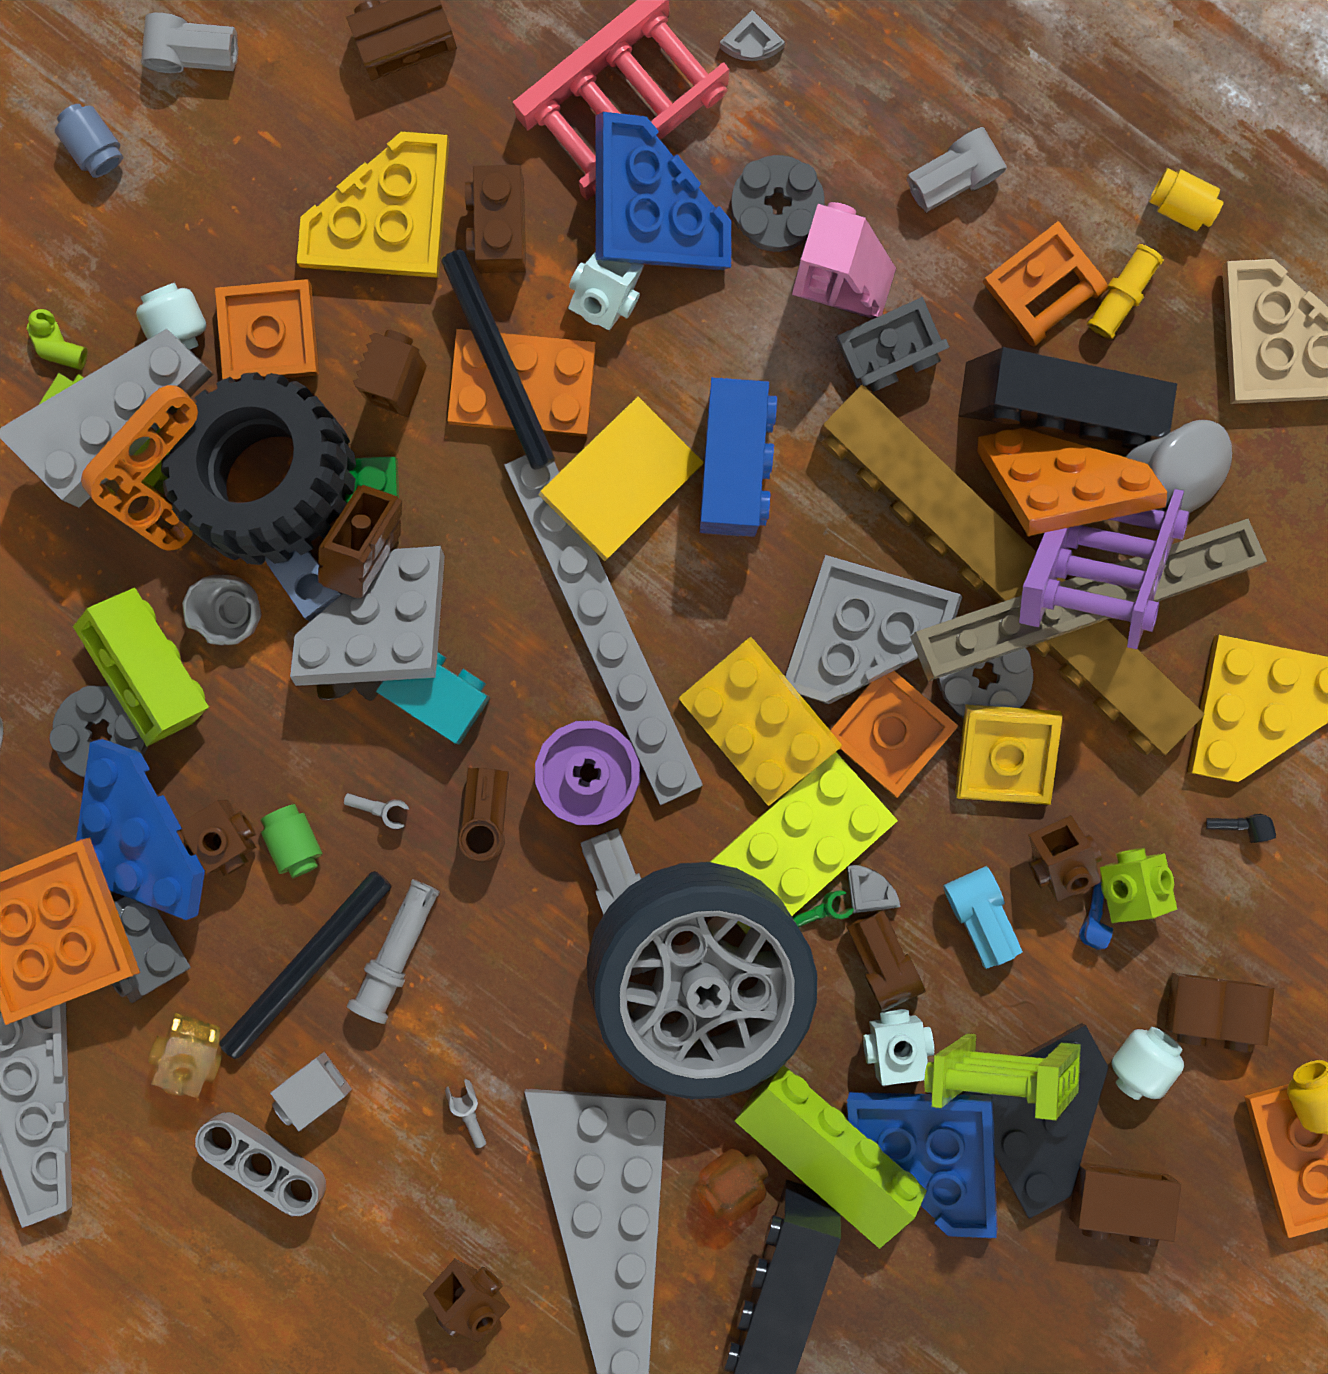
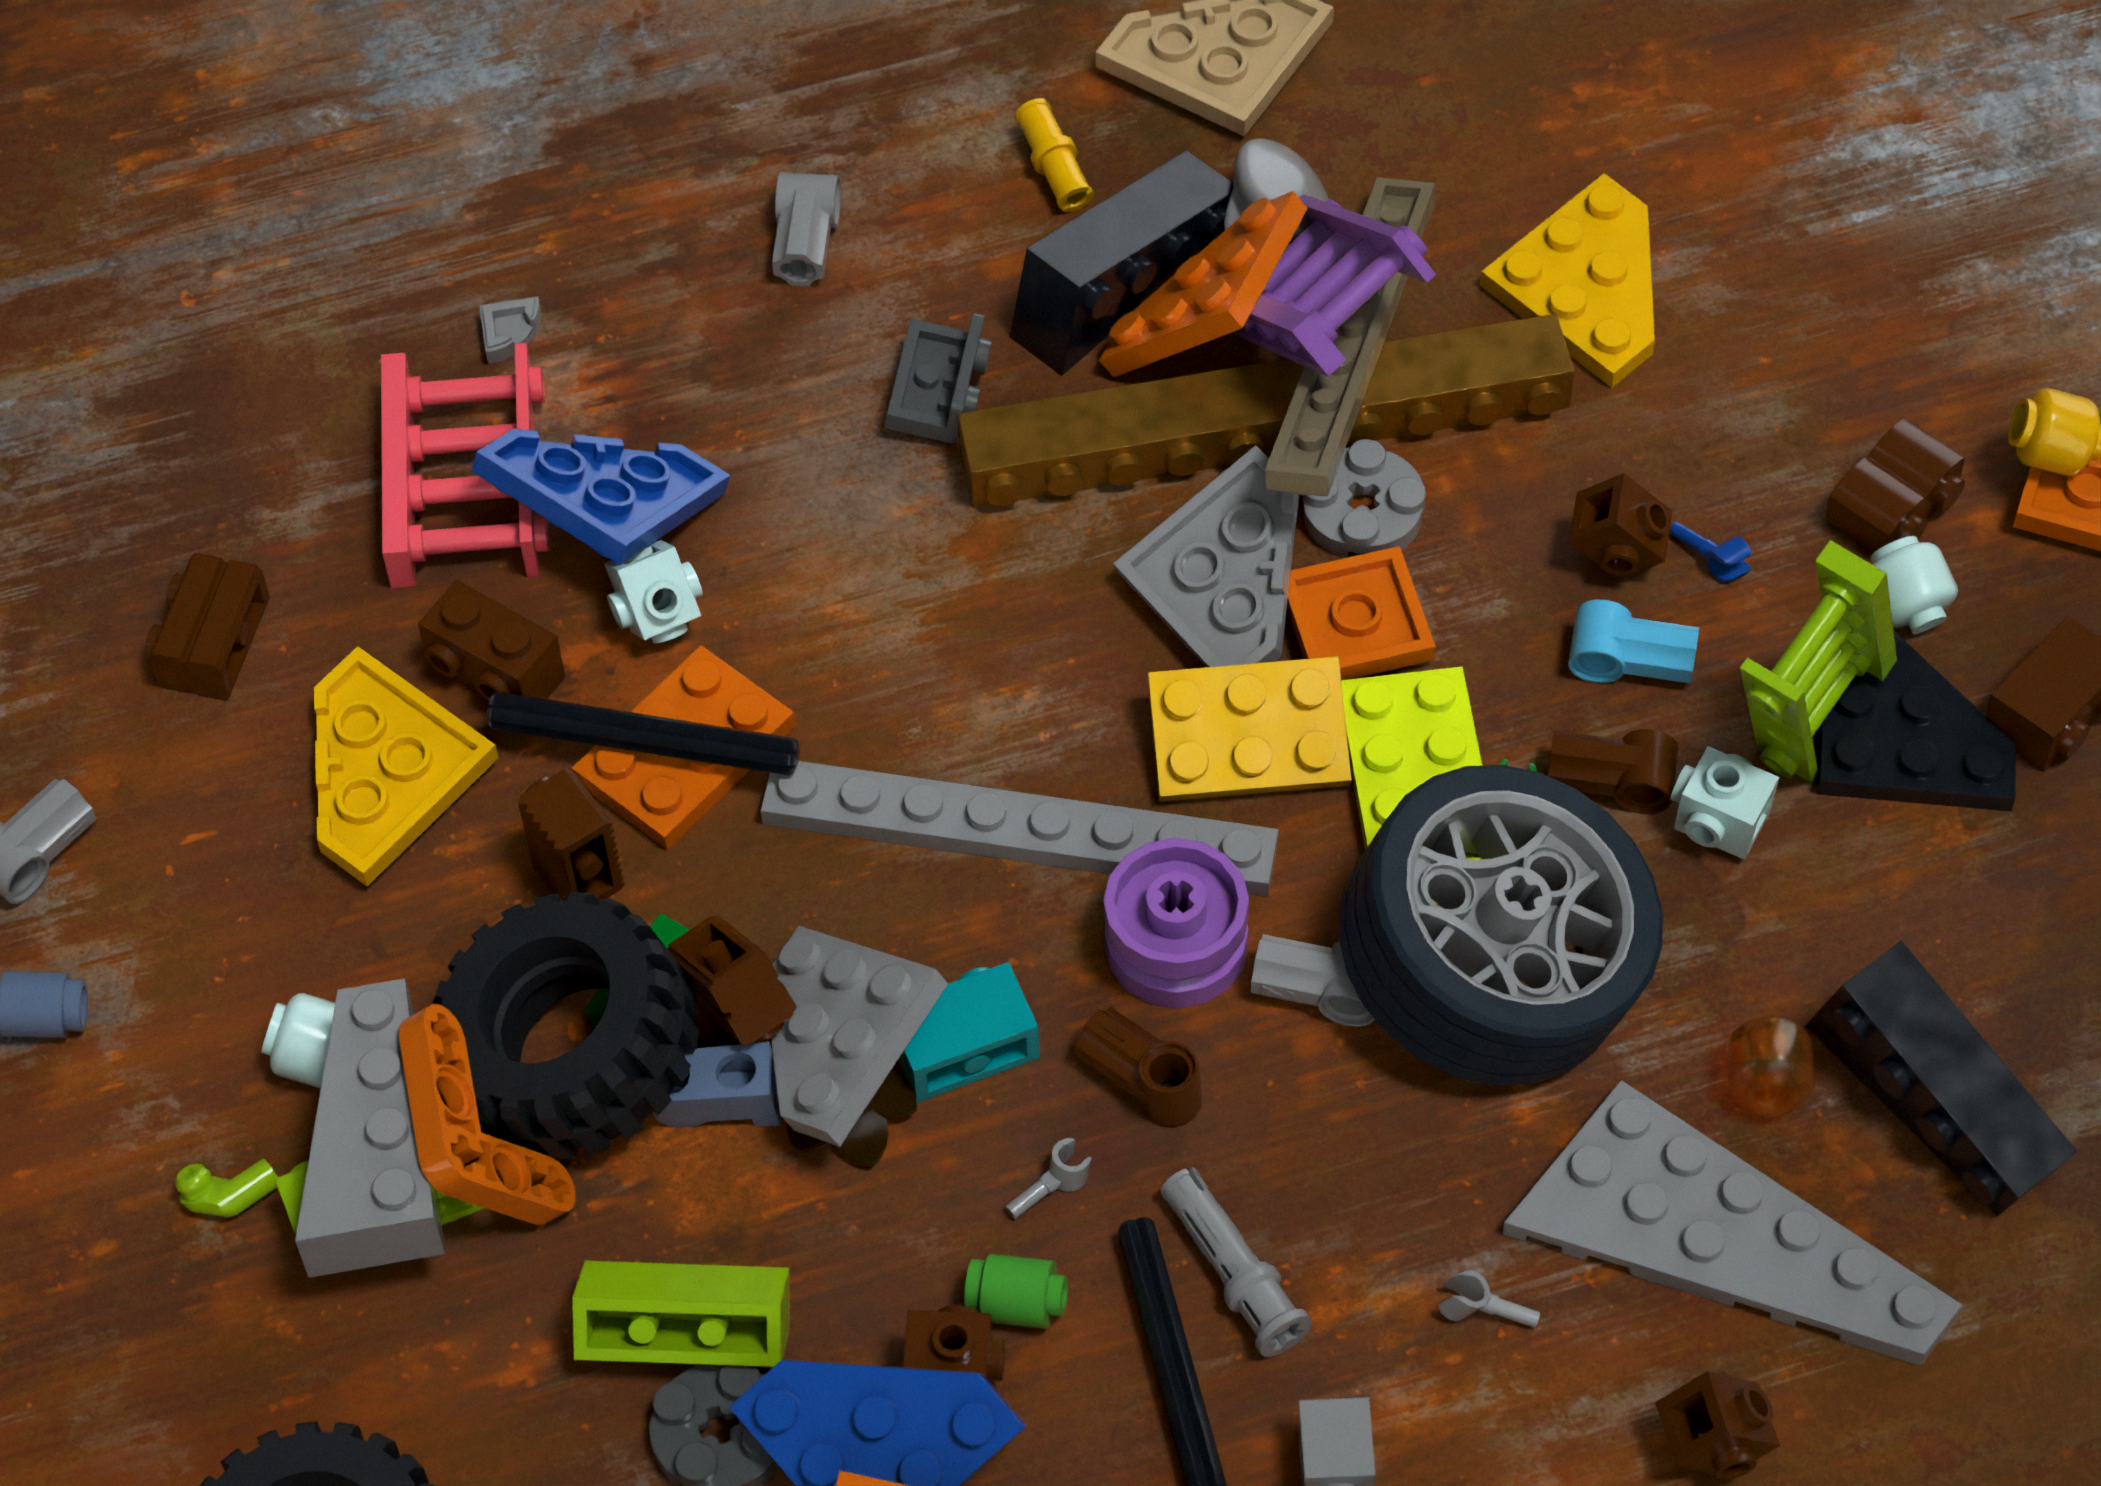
camera: 55 degrees left, 30 degrees down
light grey hair [182,575,261,645] -> none
orange plate [215,279,319,382] -> none
yellow tile [538,397,704,561] -> none
blue brick [699,377,777,537] -> none
dark grey plate [731,155,825,252] -> none
lime brick [735,1065,927,1249] -> none
bright pink wedge [792,202,896,319] -> none
light grey tile [847,865,900,913] -> none
blue plate [847,1092,998,1238] -> none
yellow tile [955,704,1063,805] -> none
orange plate [982,221,1108,347] -> none
lime brick [1100,848,1177,923] -> none
yellow brick [1149,168,1224,232] -> none
black hand [1206,814,1276,843] -> none

